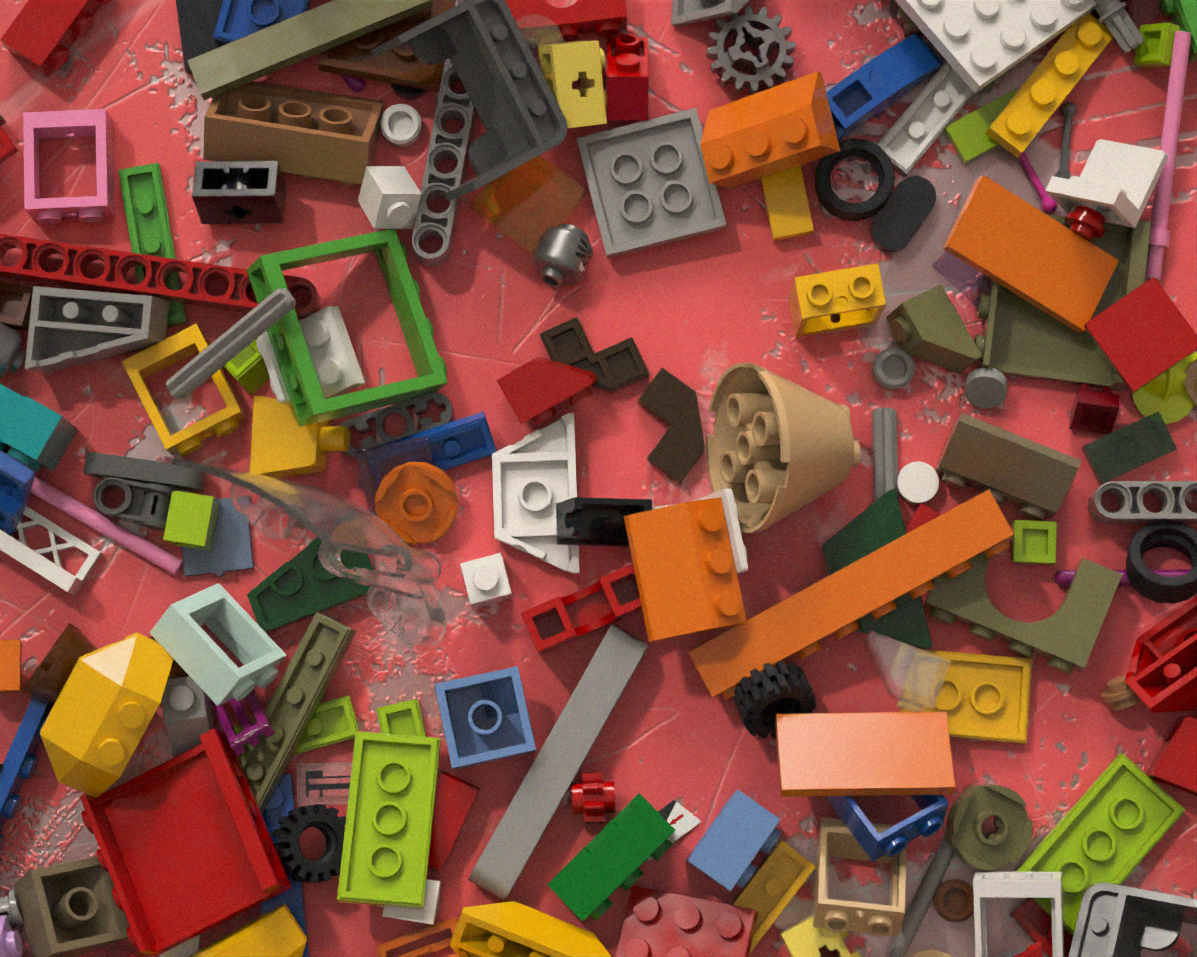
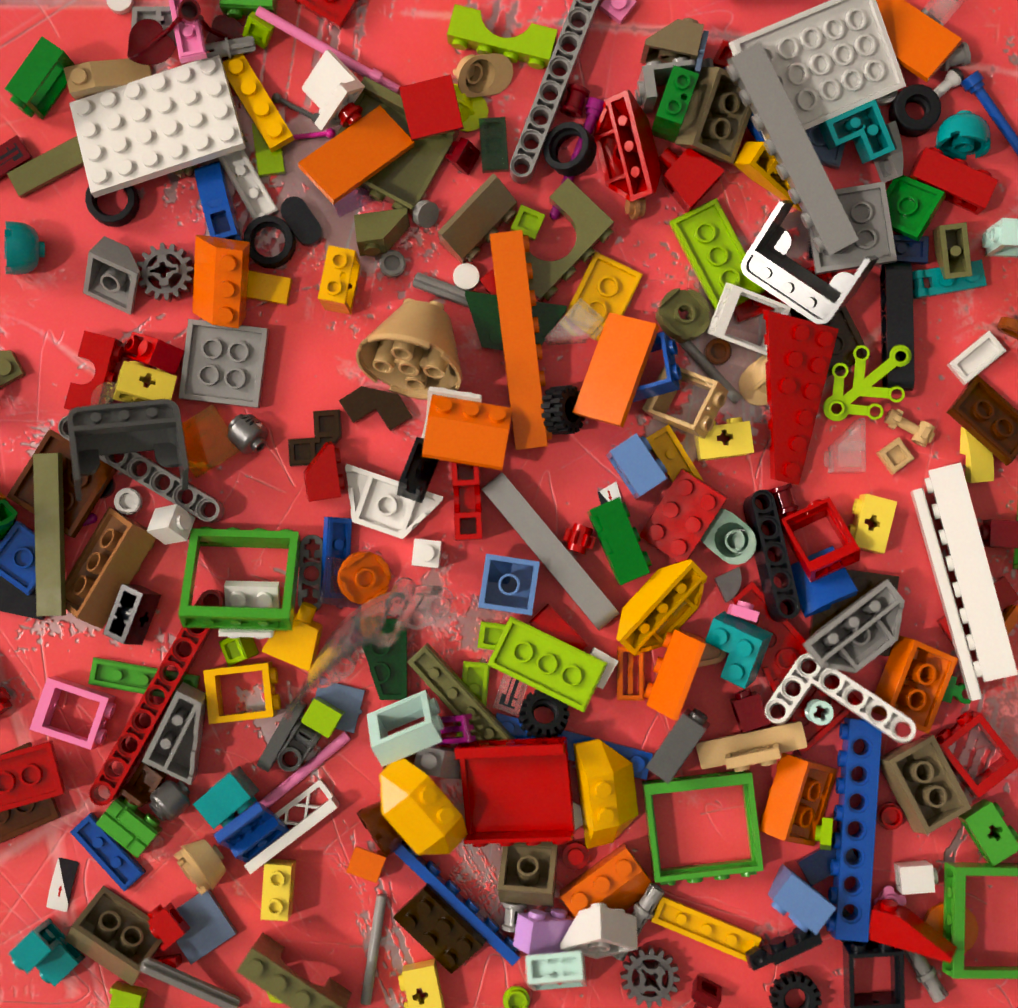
camera: 70 degrees left, 5 degrees up
light grey axle [166,288,296,399] -> none

